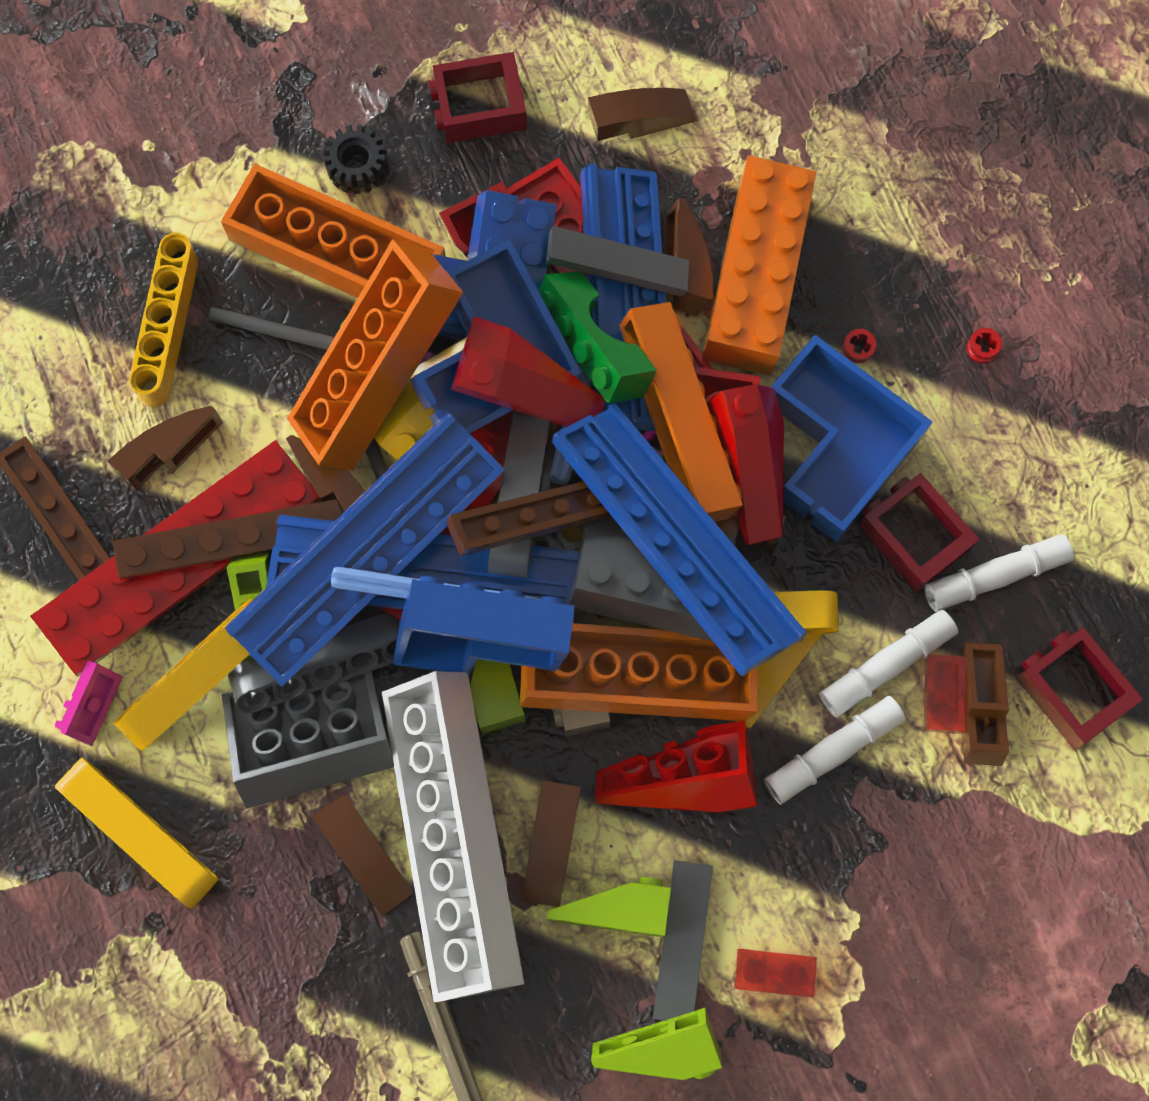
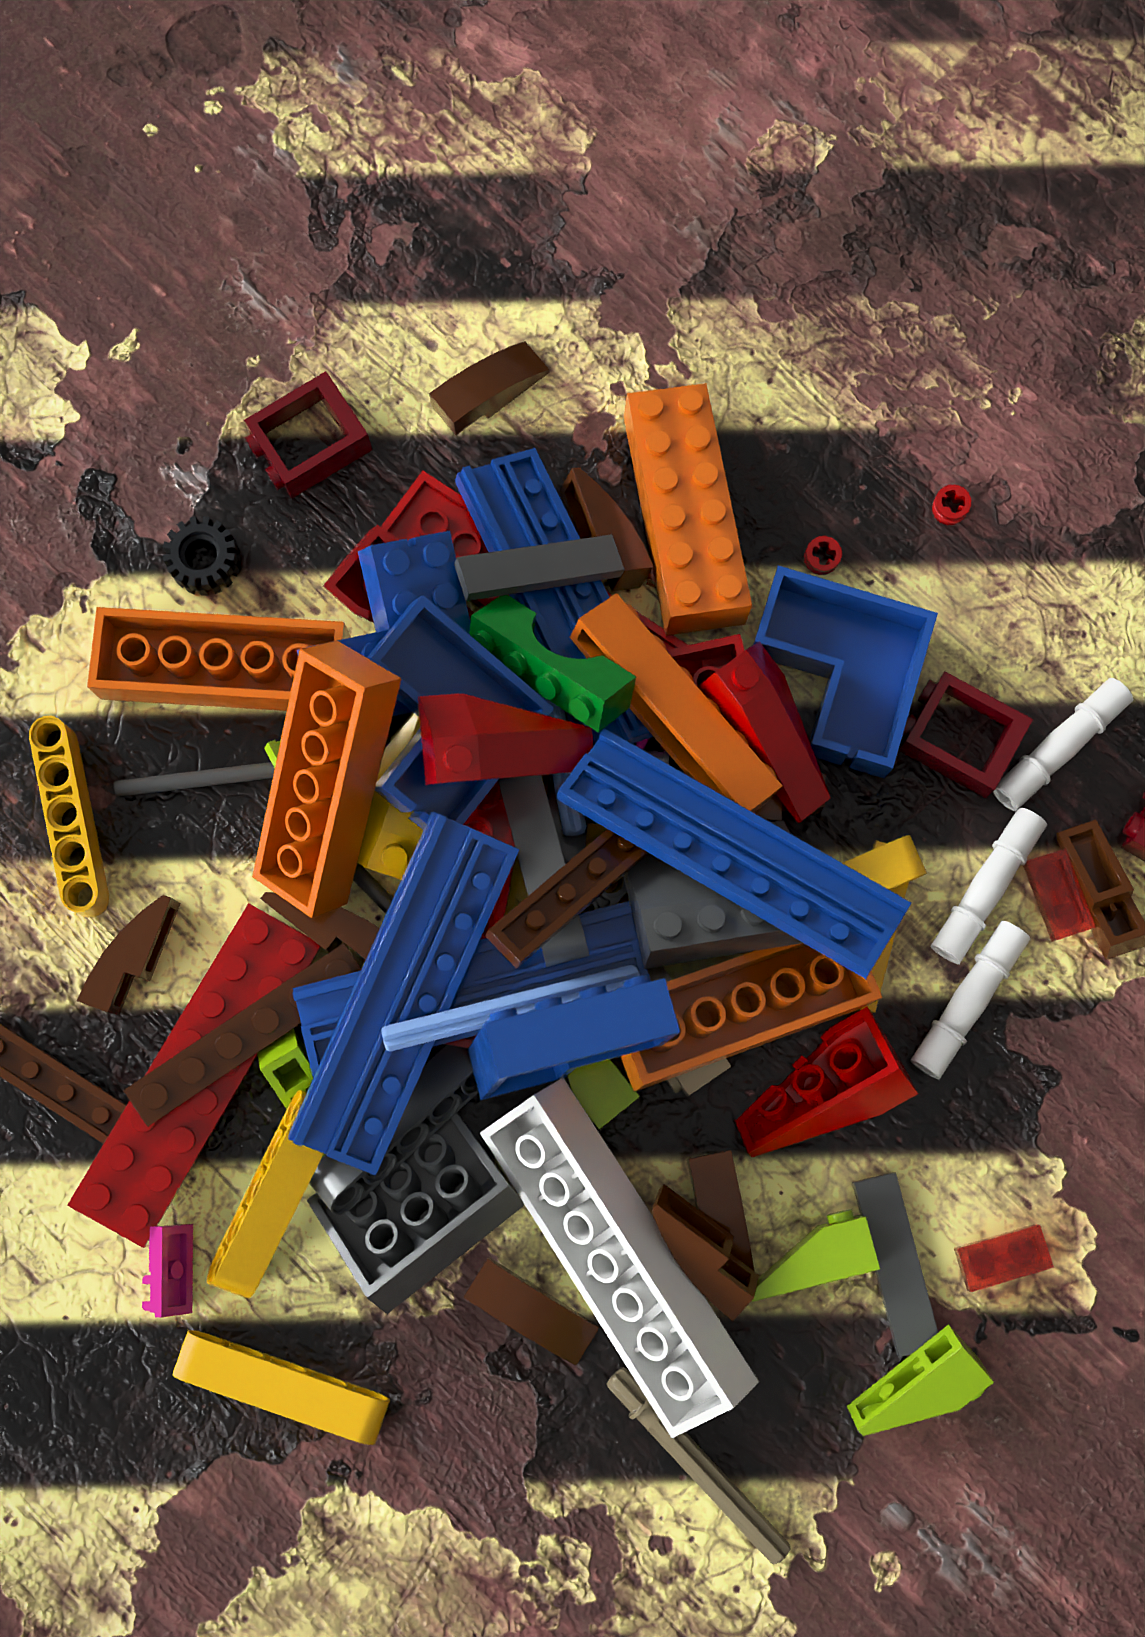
camera: 20 degrees left, 5 degrees up
none -> reddish brown slope [651,1184,759,1321]

